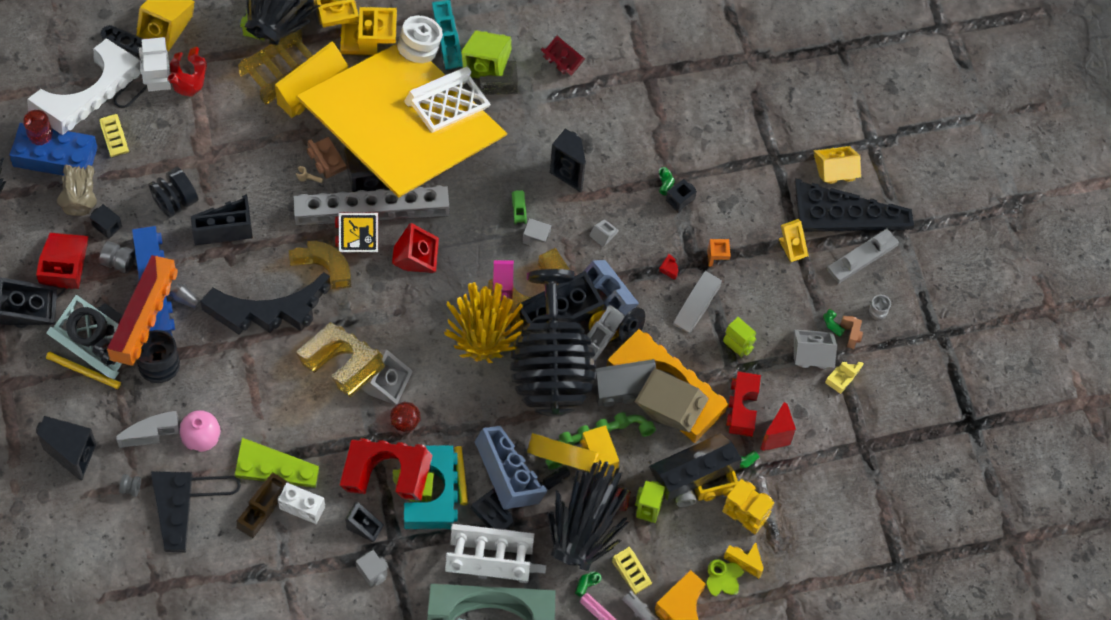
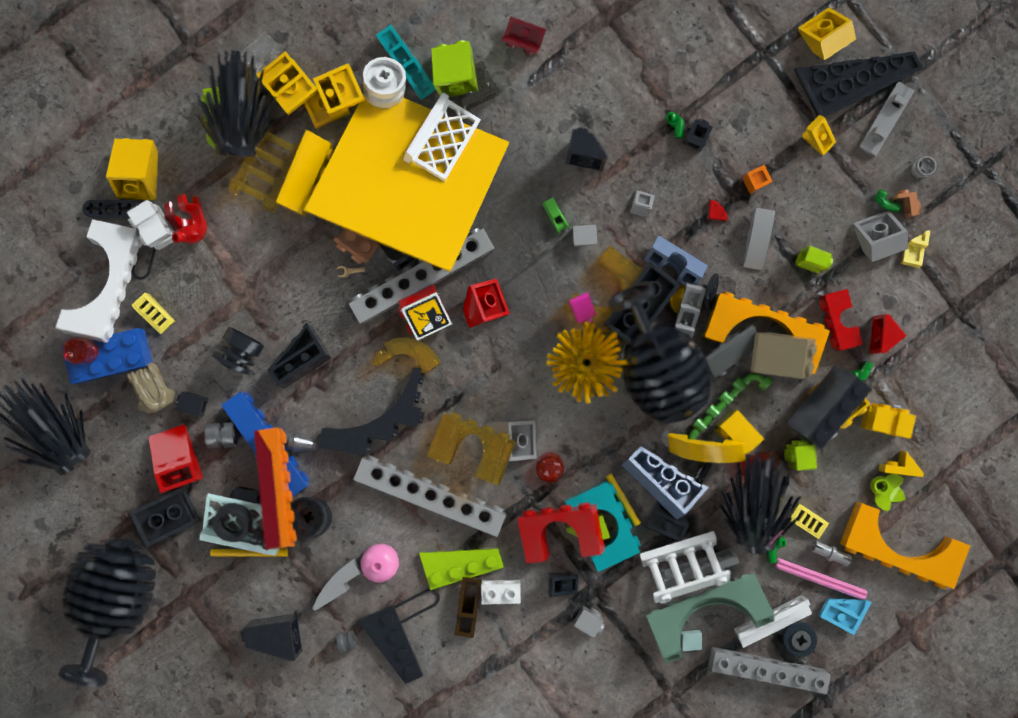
camera: 15 degrees left, 25 degrees up
none -> light grey brick [353,455,506,537]

